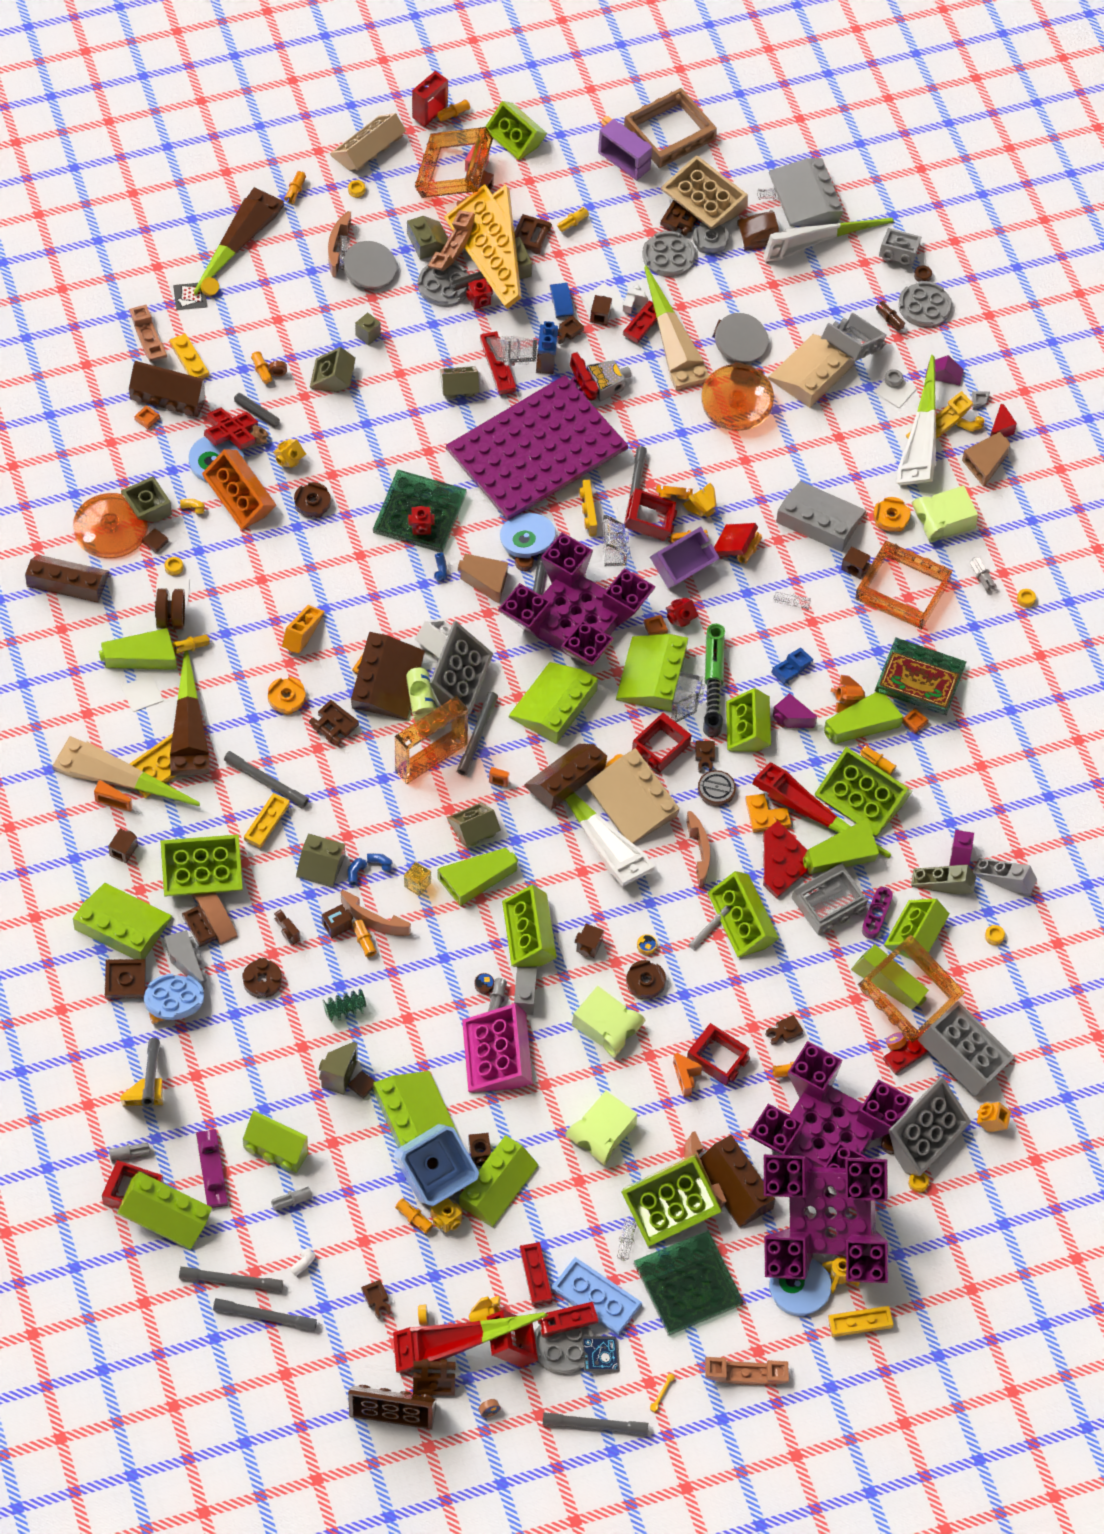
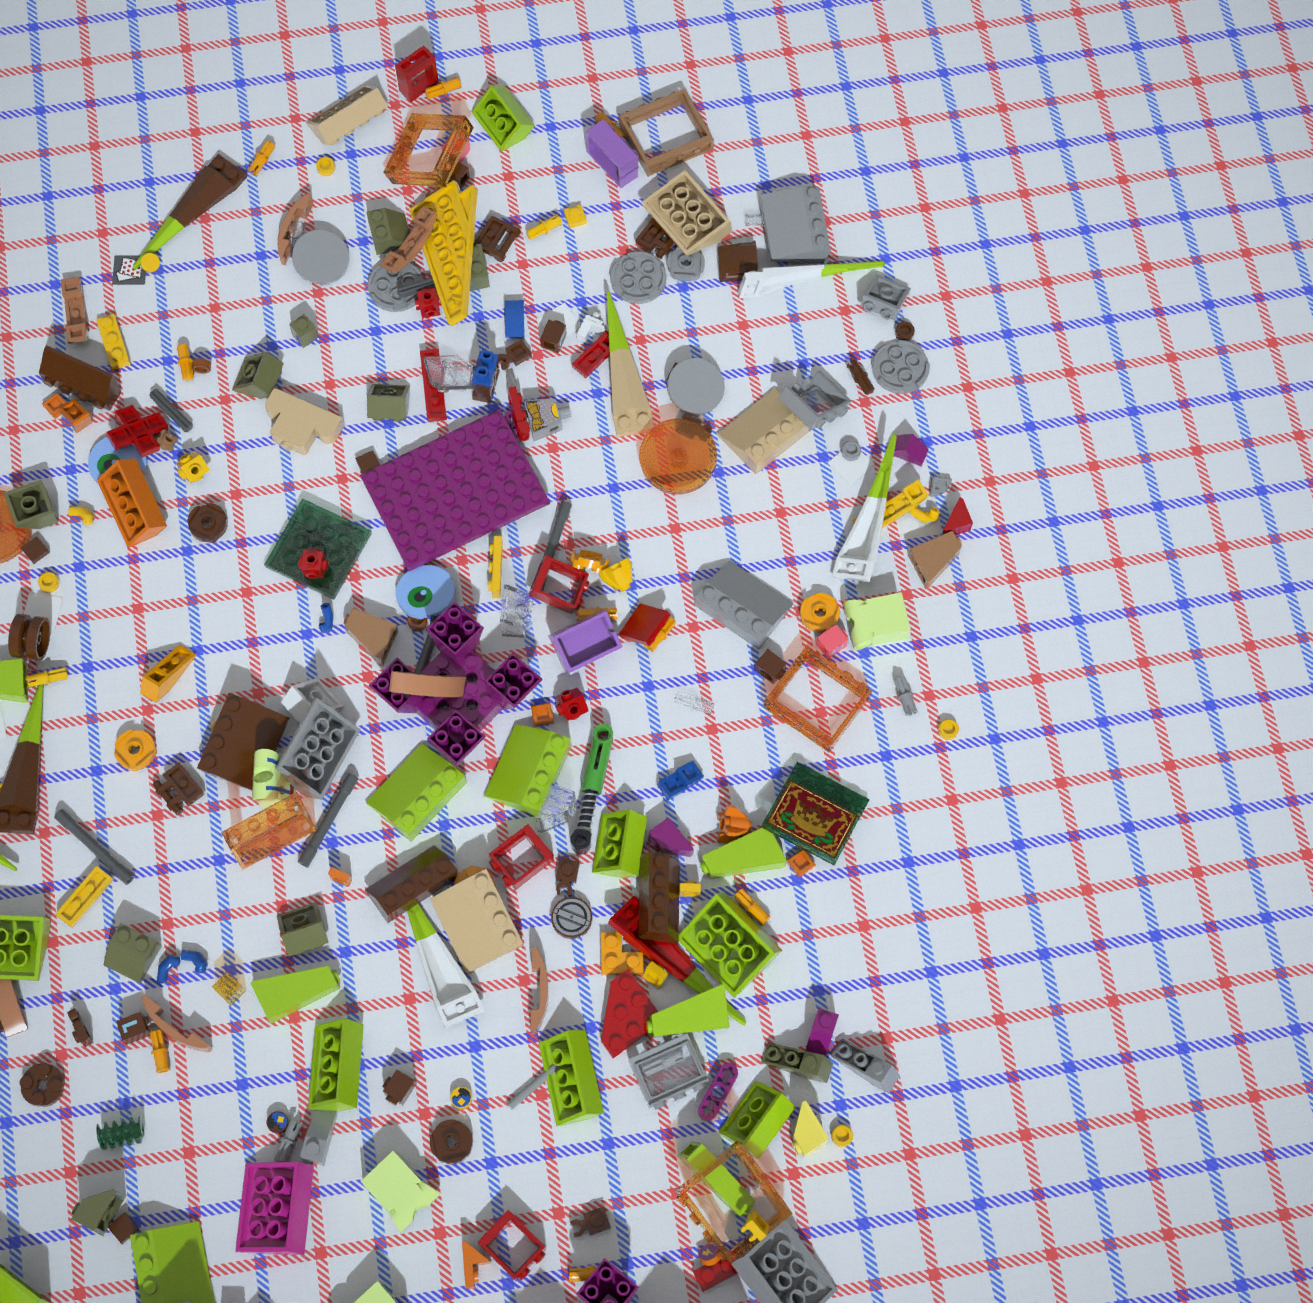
camera: 10 degrees right, 10 degrees up
none -> orange slope [58,399,92,433]
none -> tan brick [265,388,345,455]
none -> reddish brown tile [355,450,380,474]
none -> nougat slope [389,671,466,697]
none -> yellow plate [563,204,587,229]
none -> reddish brown slope [638,851,680,944]
none -> yellow plate [642,961,668,989]
none -> yellow plate [679,880,701,897]
none -> yellow tile [741,1210,770,1242]
none -> light yellow slope [792,1100,829,1158]
none -> coral brick [816,624,848,659]

